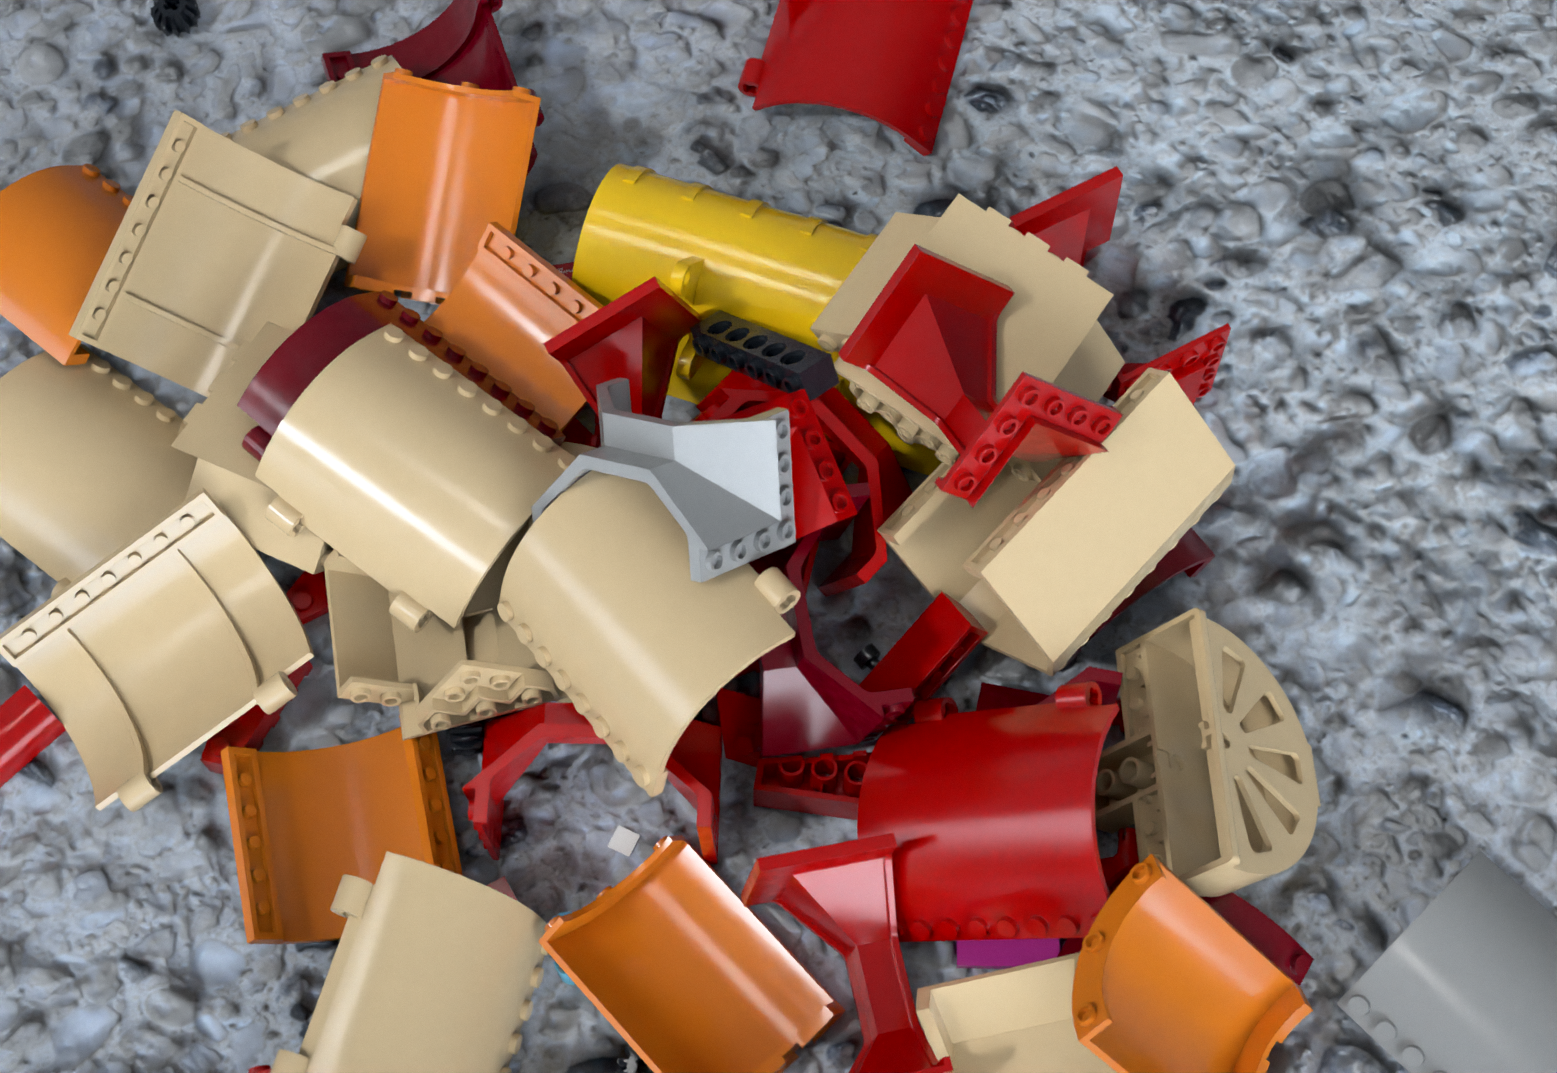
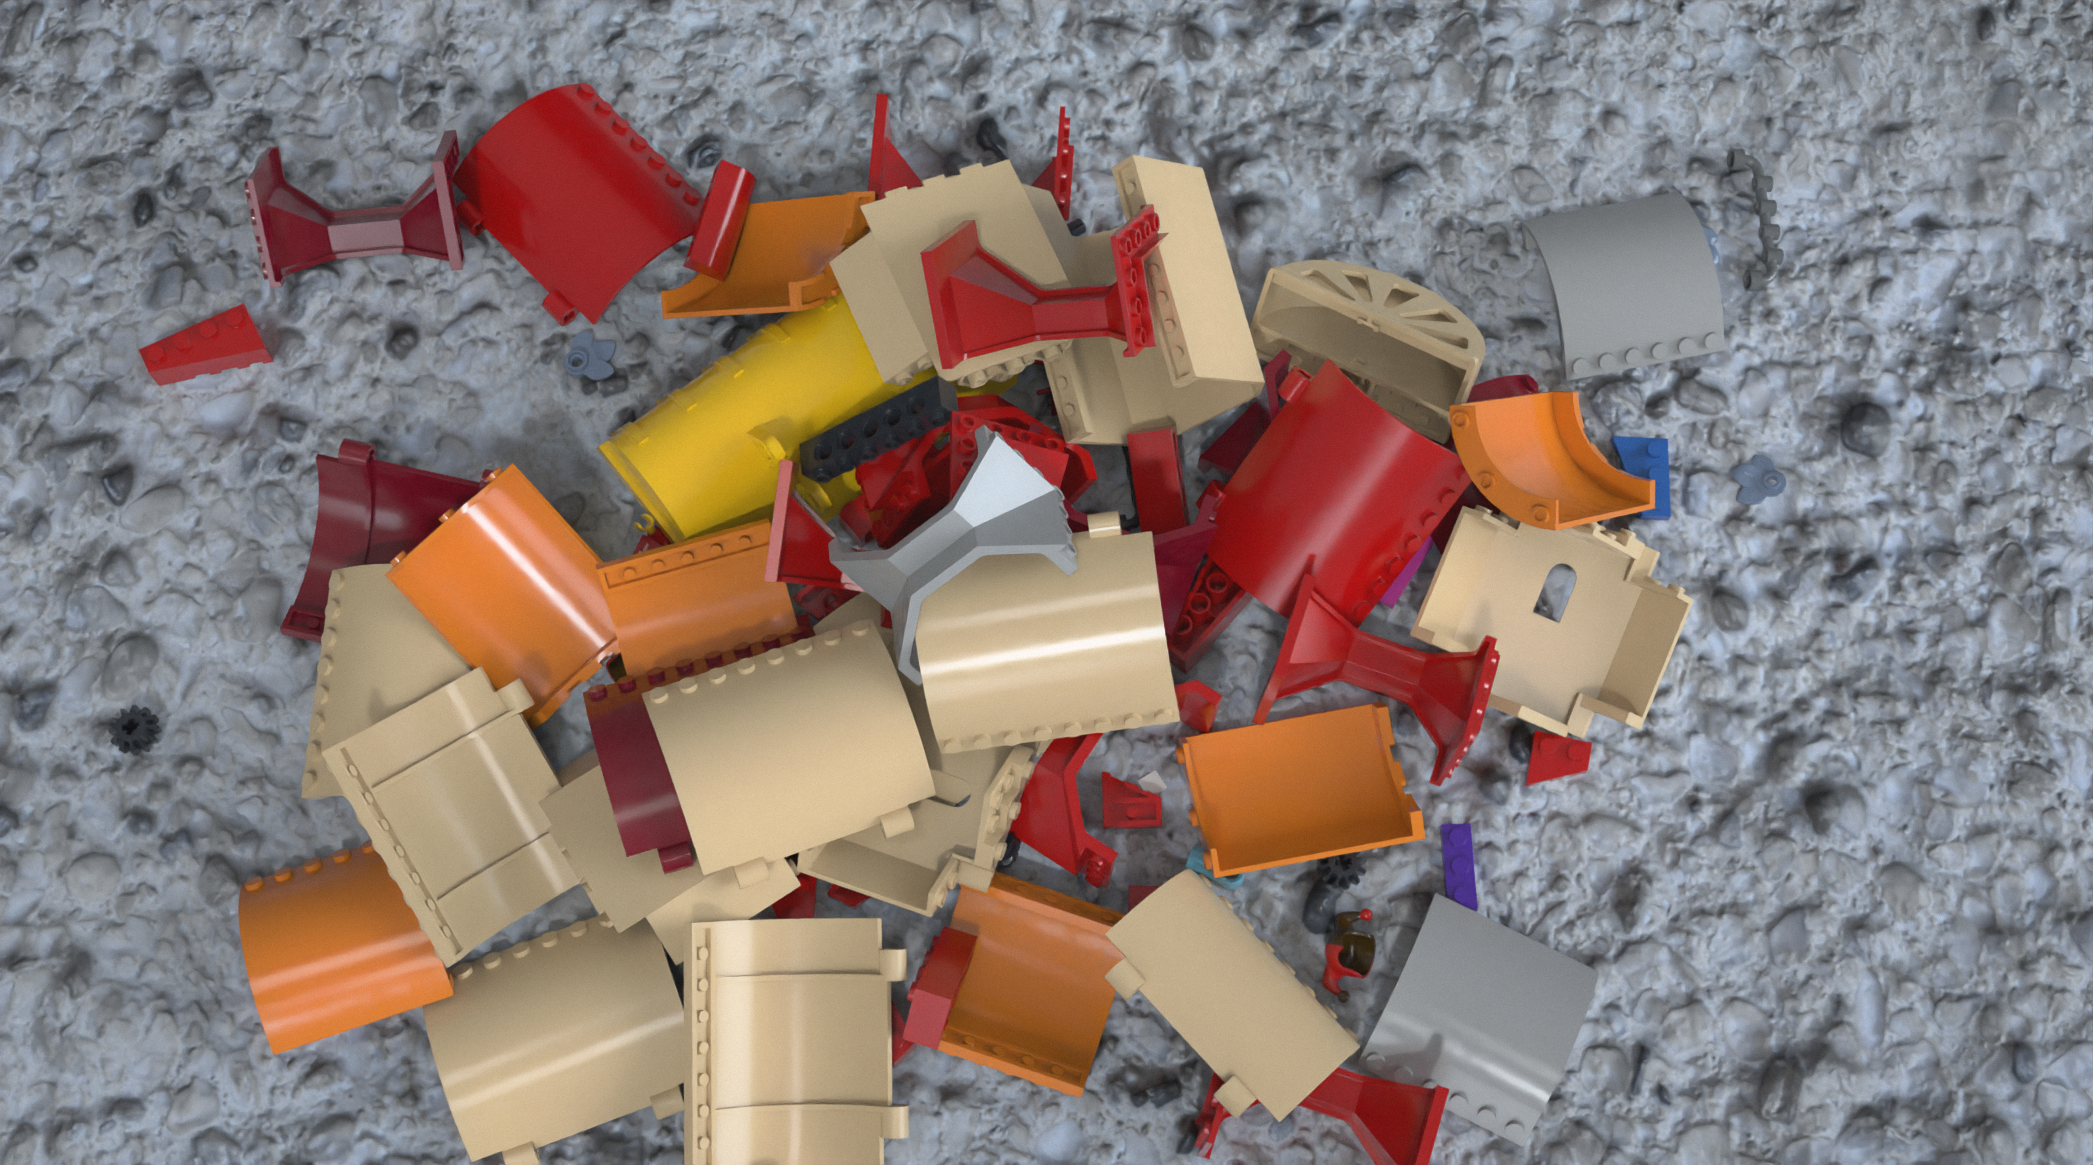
camera: 65 degrees left, 5 degrees up
none -> sand blue plate [563,330,615,380]
none -> orange panel [661,191,875,319]
none -> red brick [683,160,757,282]
none -> red wedge [902,926,978,1050]
none -> red wing [1101,772,1162,829]

